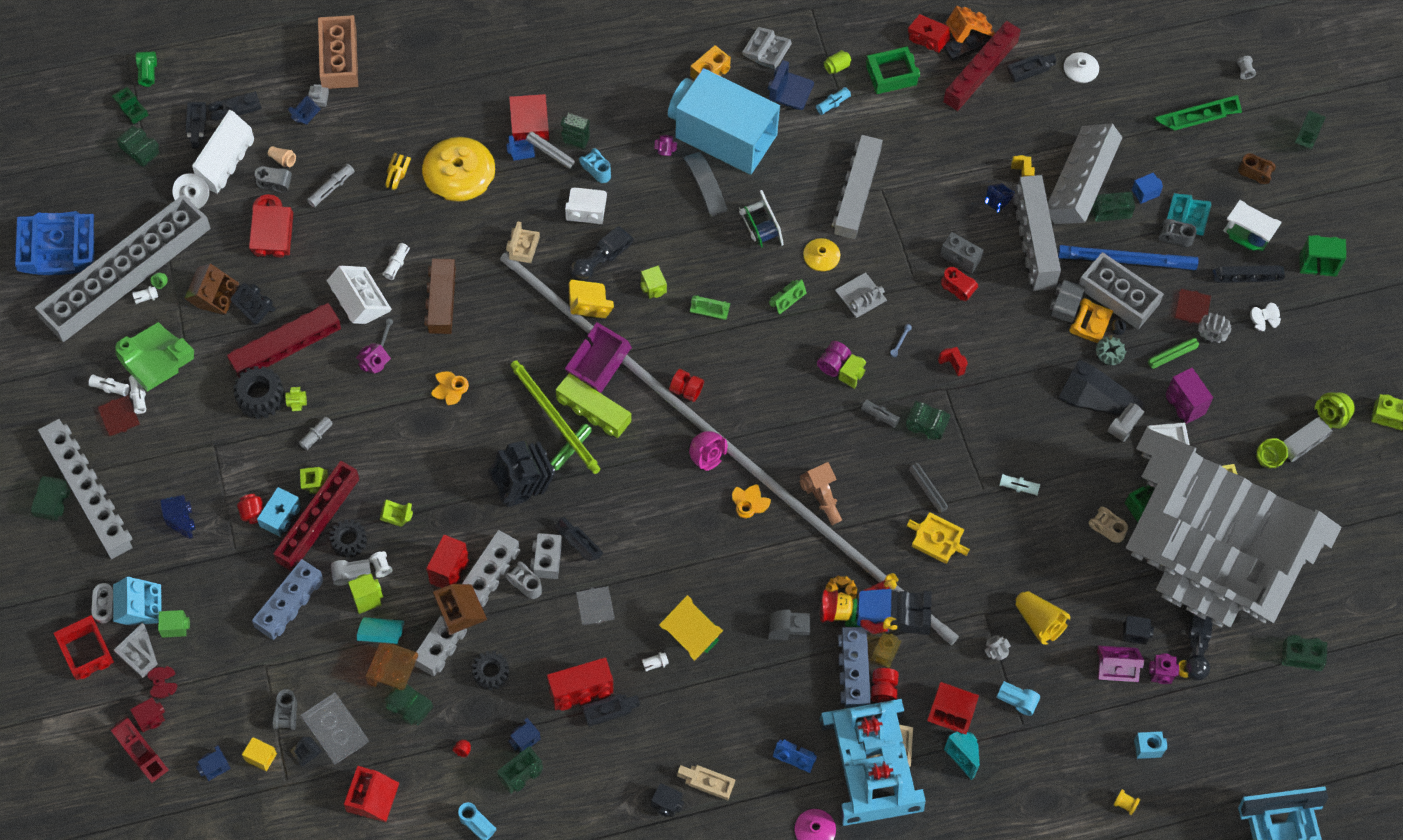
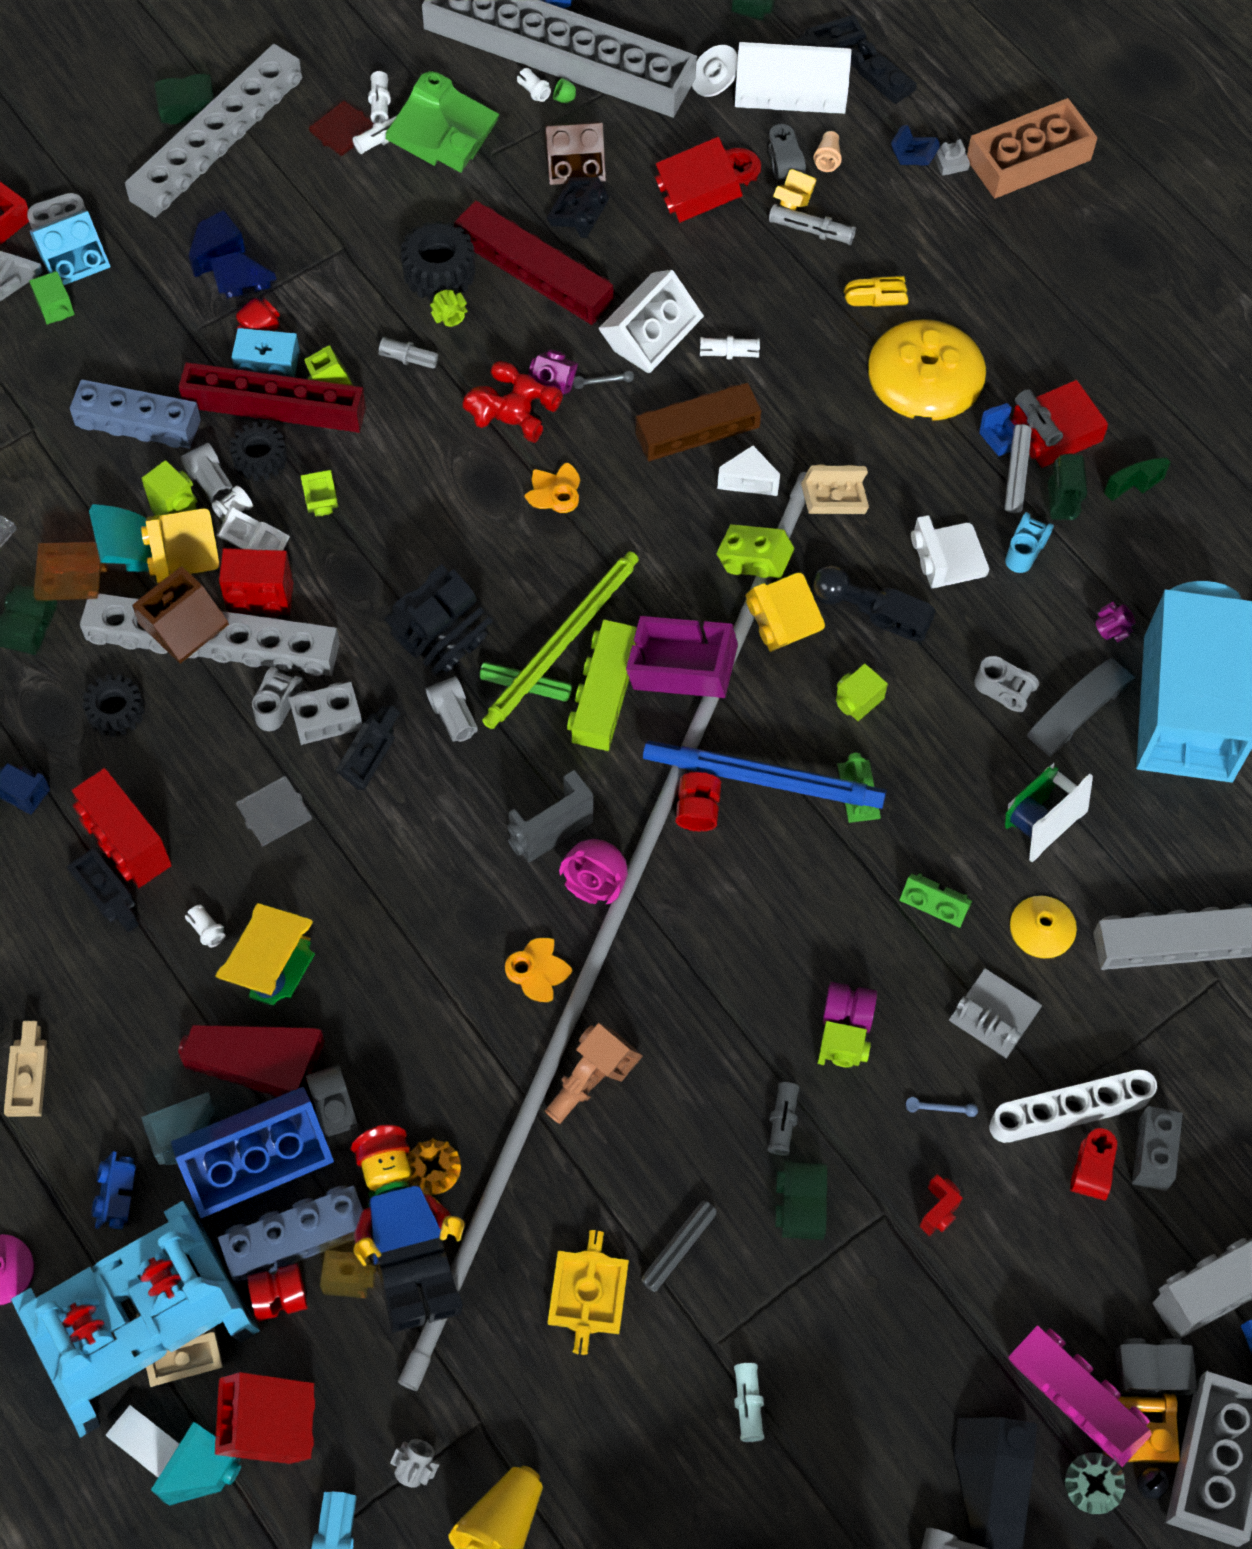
camera: 70 degrees right, 0 degrees up
none -> white slope [106,1405,179,1477]
none -> yellow bracket [141,508,219,583]
none -> clear light blue slope [141,1092,215,1165]
none -> blue brick [171,1086,334,1218]
none -> dark red slope [178,1025,325,1097]
none -> clear blue slope [209,252,277,299]
none -> white slope [216,508,290,551]
none -> light grey piece [426,676,478,742]
none -> red animal [462,361,563,443]
none -> dark grey panel [507,770,593,863]
none -> blue piece [643,741,887,809]
none -> lime brick [716,524,794,578]
none -> white slope [717,446,780,496]
none -> yellow bracket [773,169,816,210]
none -> light grey piece [974,656,1039,712]
none -> white beam [989,1070,1157,1143]
none -> dark pink wedge [1008,1325,1152,1467]
none -> dark grey pin [1015,389,1063,447]
none -> dark green slope [1104,458,1171,501]

